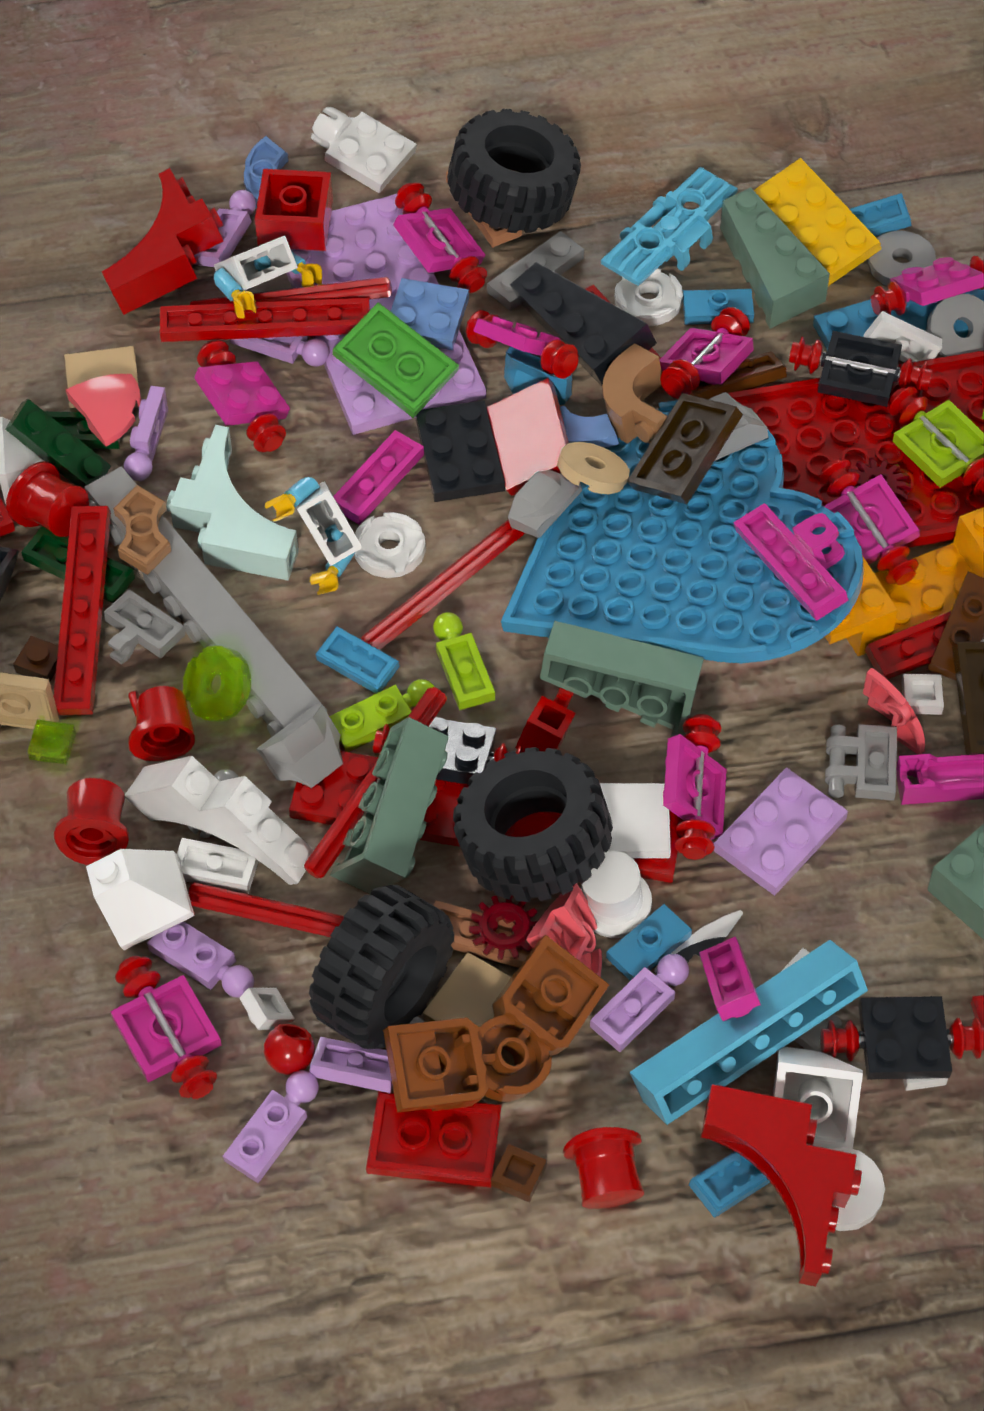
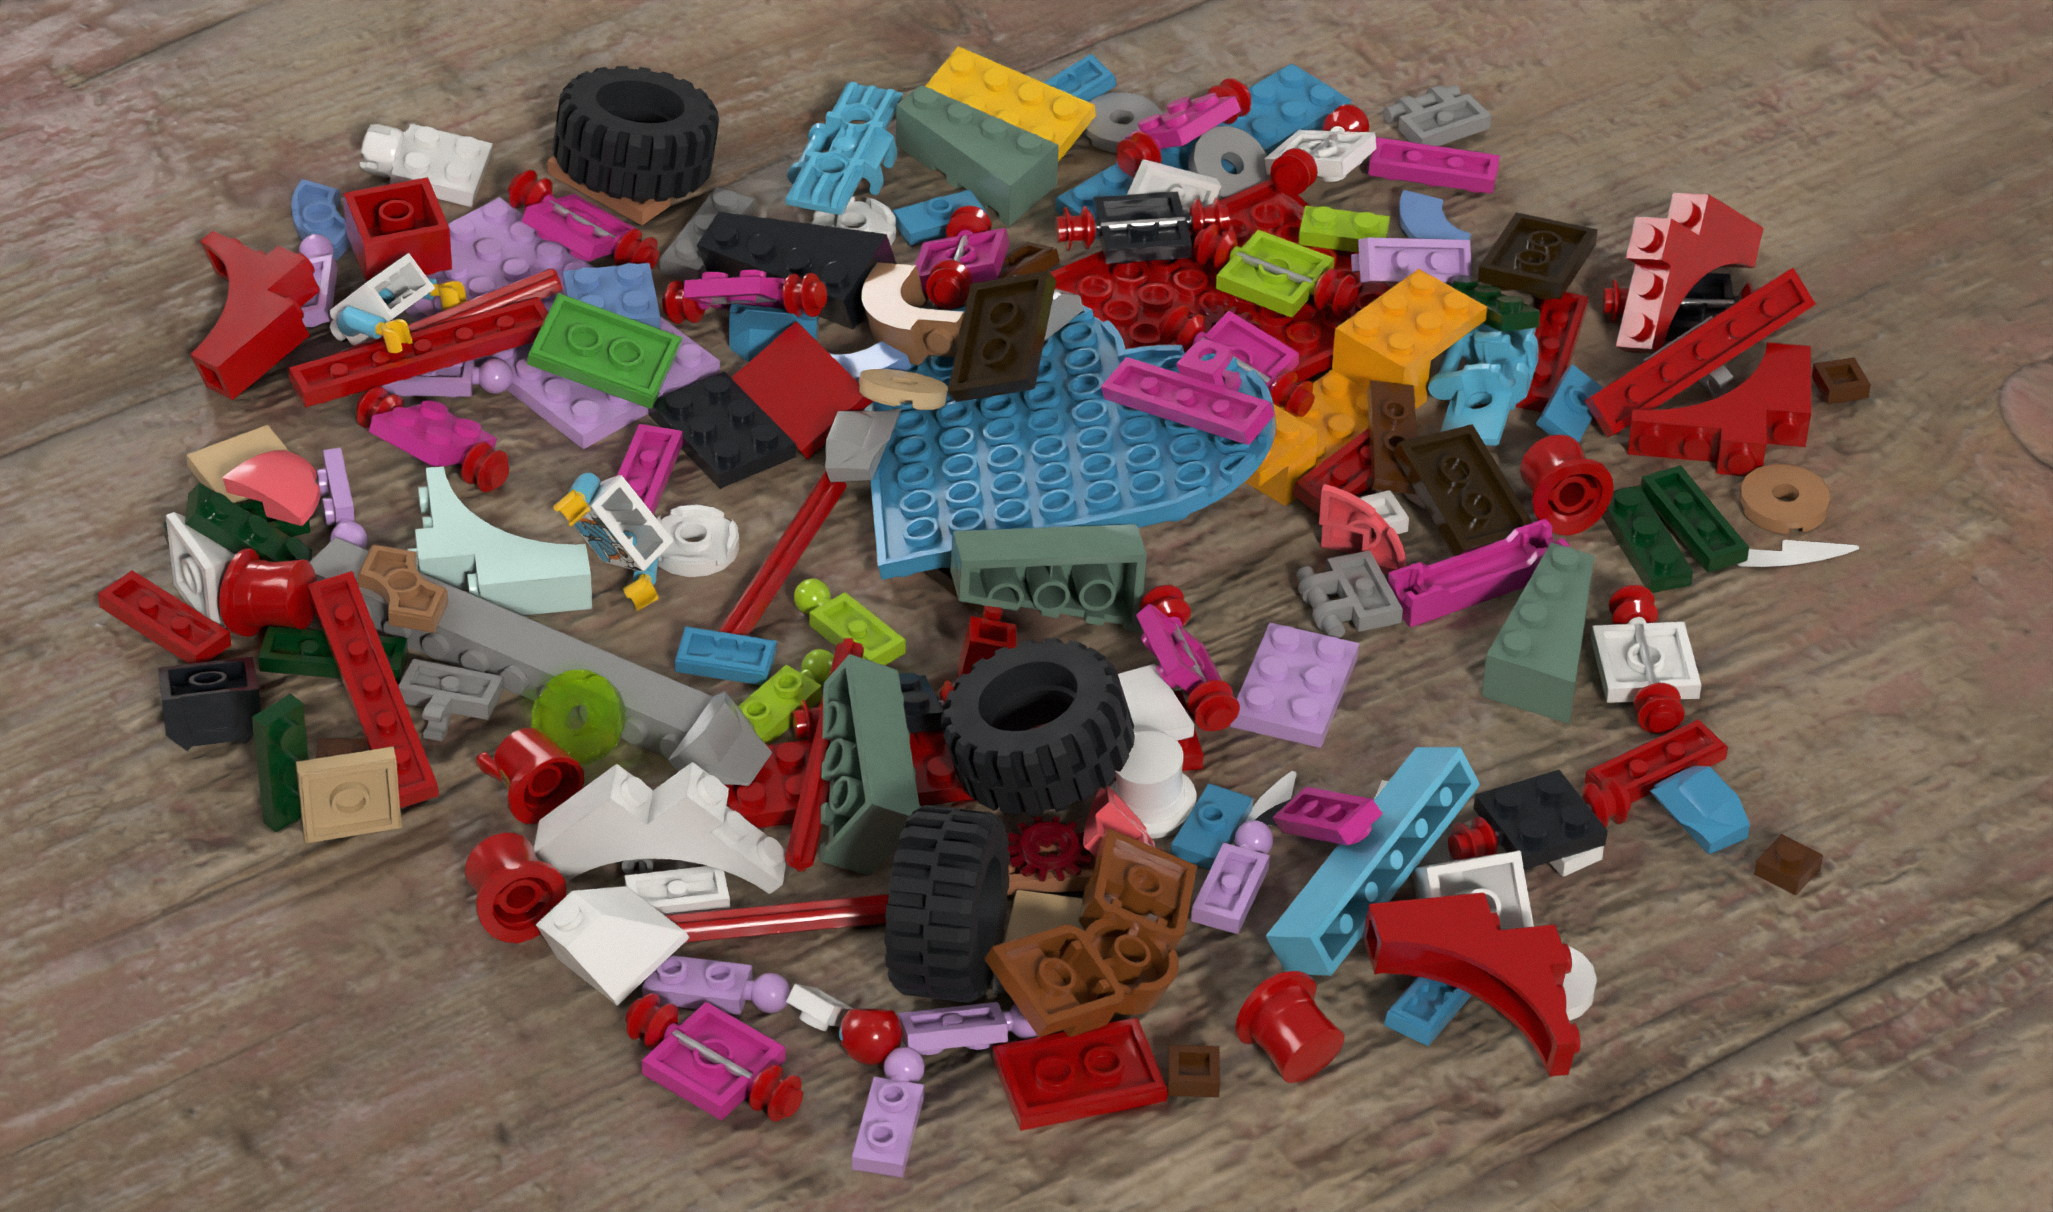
camera: 25 degrees left, 15 degrees down
clear neon green plate [27,719,76,765] -> none

